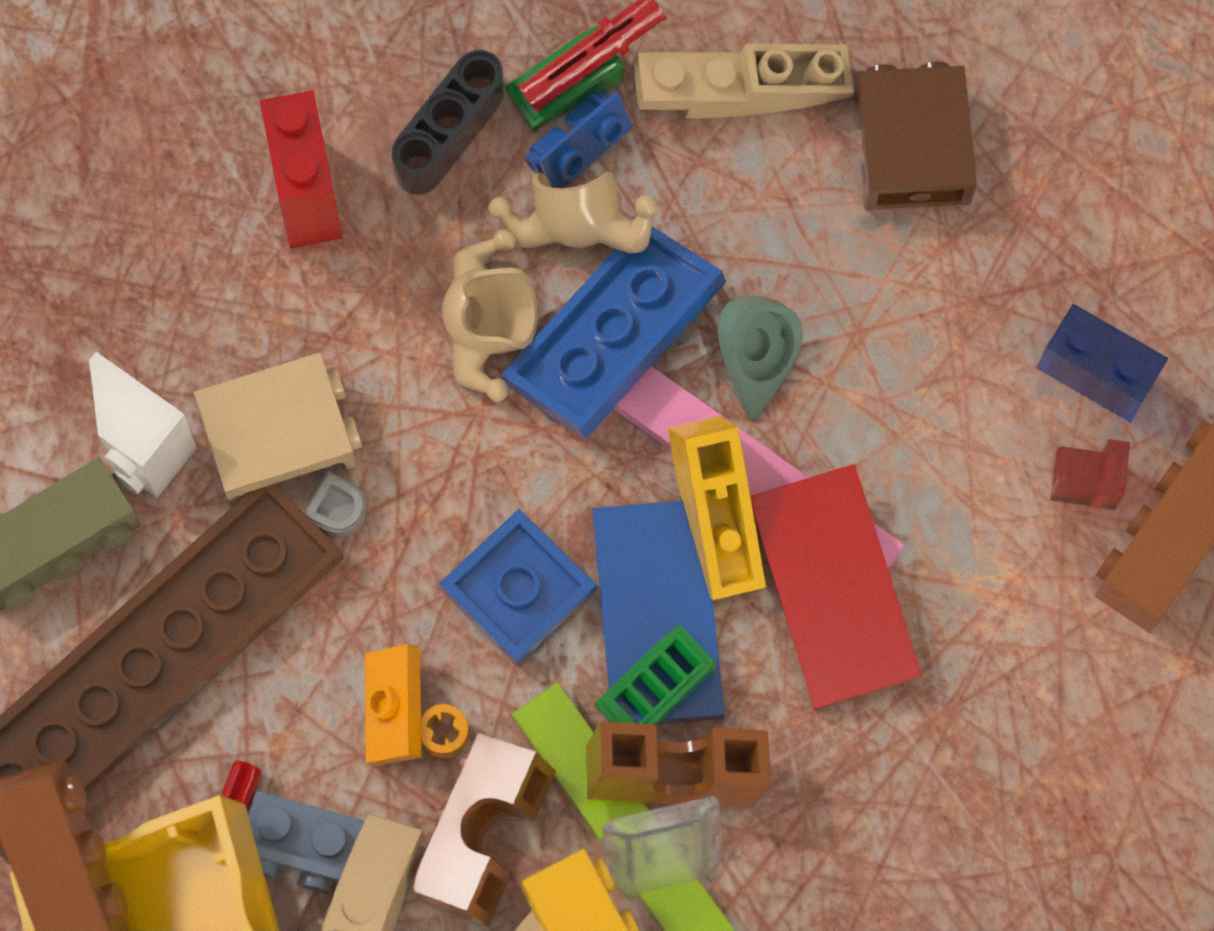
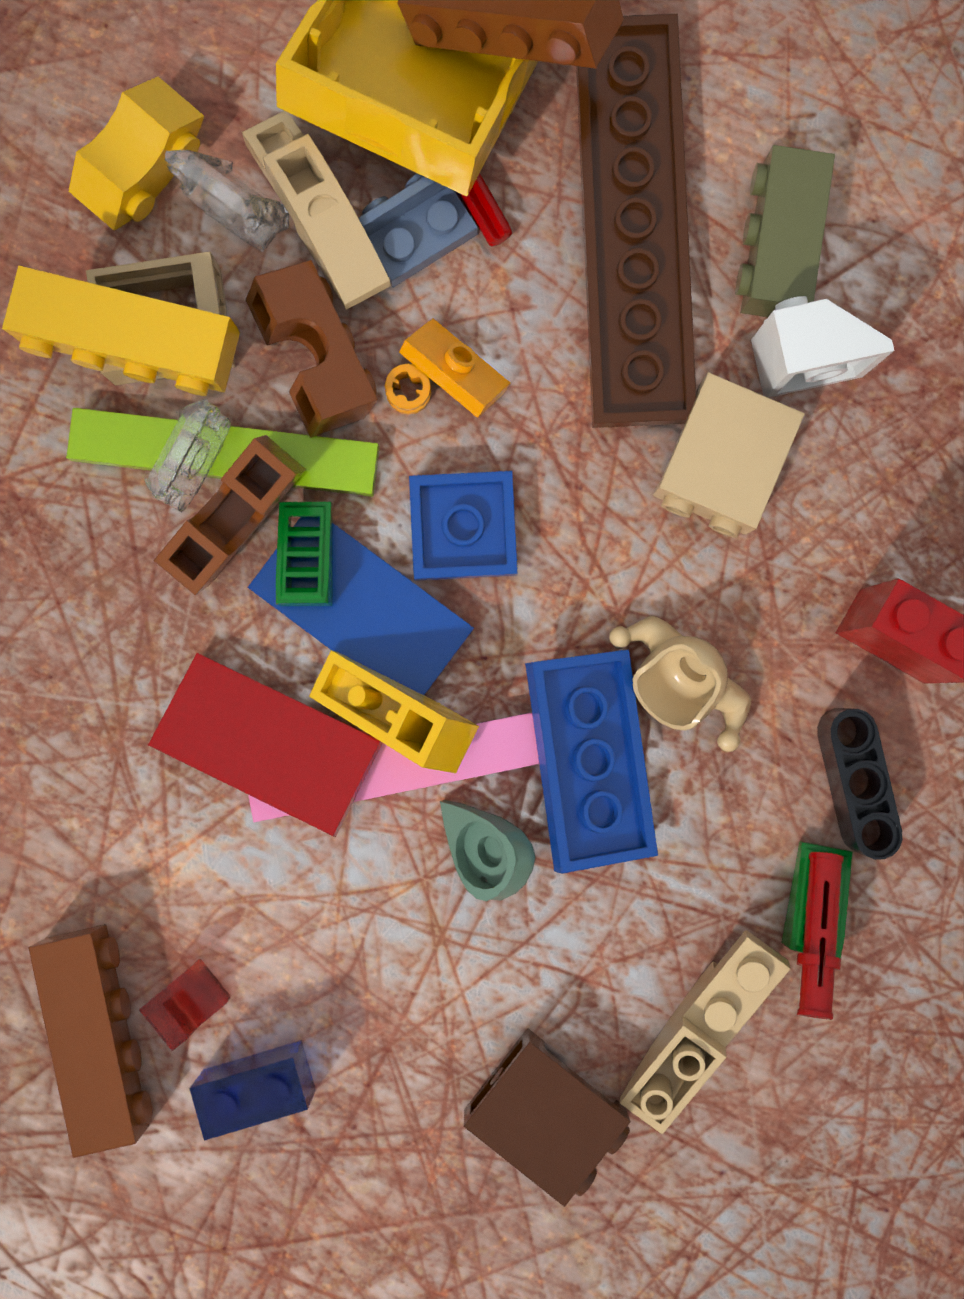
camera: 135 degrees right, 15 degrees up
light grey tile [303,470,367,538] -> none
tan piece [488,171,658,253] -> none
blue hinge [525,90,633,188] -> none

